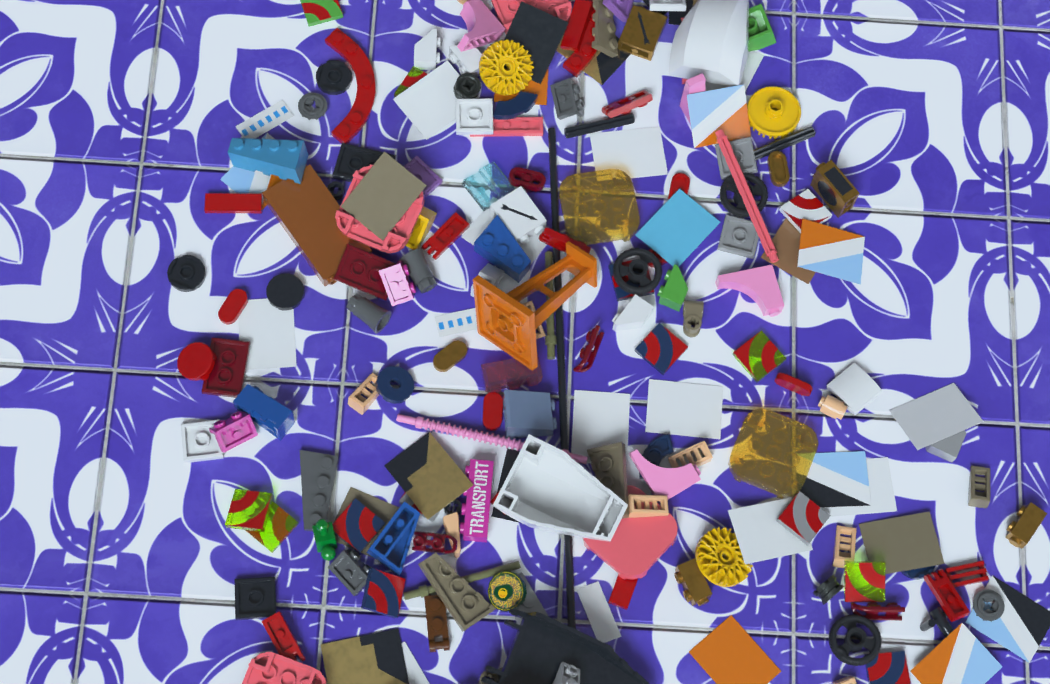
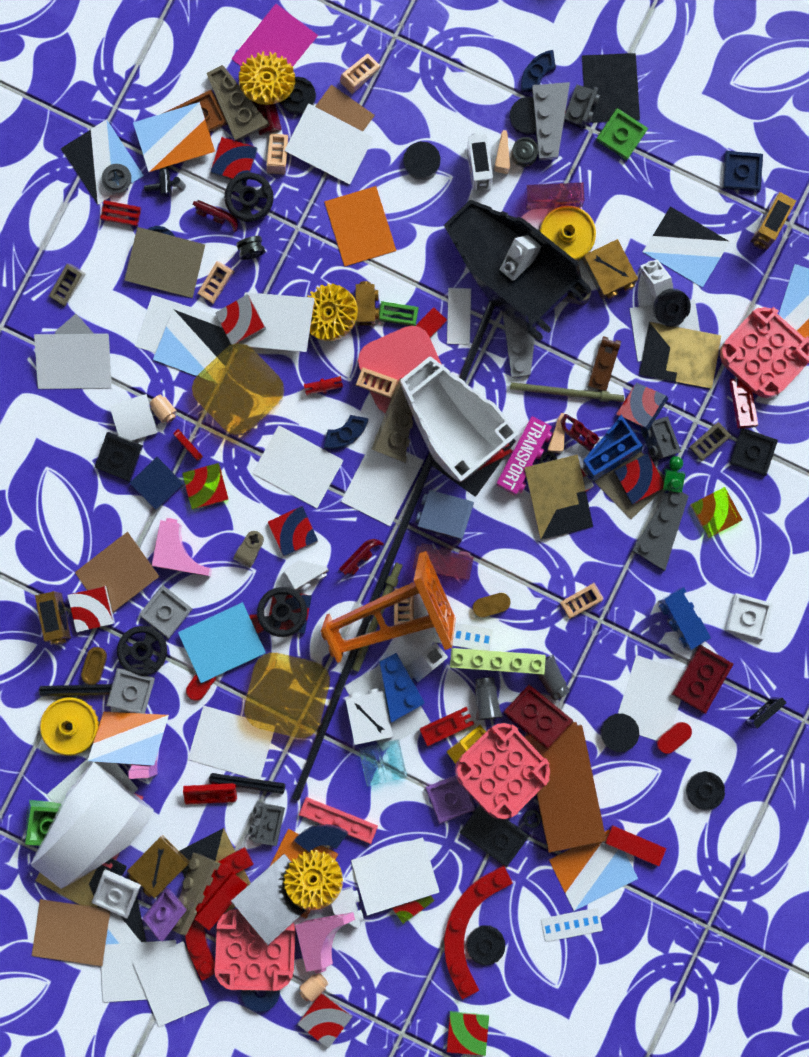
camera: 150 degrees left, 15 degrees up
red tile [177,342,217,381] -> none
dark pink bracket [209,411,258,453] -> none
tile [225,489,274,532] -> none
dark azure wedge [228,138,309,184] -> none
dark grey gear [298,92,327,120] -> none
dark tan sticker [341,151,427,241] -> none
dark blue tile [375,366,415,404] -> none
bracket [379,261,416,306] -> none
bright pink hose [396,414,588,464] -> none
white slope [414,29,441,70] -> none
dark tan wing [418,552,496,632] -> none
pearl dark grey wheel [453,73,481,99] -> none
white tile [456,98,493,135] -> none
red tile [483,392,503,431] -> none
tile [488,571,527,612] -> none
dark red plate [508,167,546,191] -> none
red hinge [538,228,591,254] -> none
bright pink arch [628,449,701,504] -> none
bright green slope [657,264,688,312] -> none
light nougat slope [668,441,713,468] -> none
coral piece [715,129,779,263] -> none
sticker [797,218,865,285] -> none
tile [844,561,885,602] -> none
red hinge [924,569,970,622] -> none
pearl gold brick [1005,502,1047,549] -> none
none -> black tile [94,432,144,481]
none -> dark blue tile [130,457,184,511]
none -> red pin [304,376,343,396]
none -> bright green tile [378,301,419,326]
none -> yellowish green slope [450,648,546,674]
none -> dark tan slope [690,421,731,461]
none -> black tile [745,697,787,729]

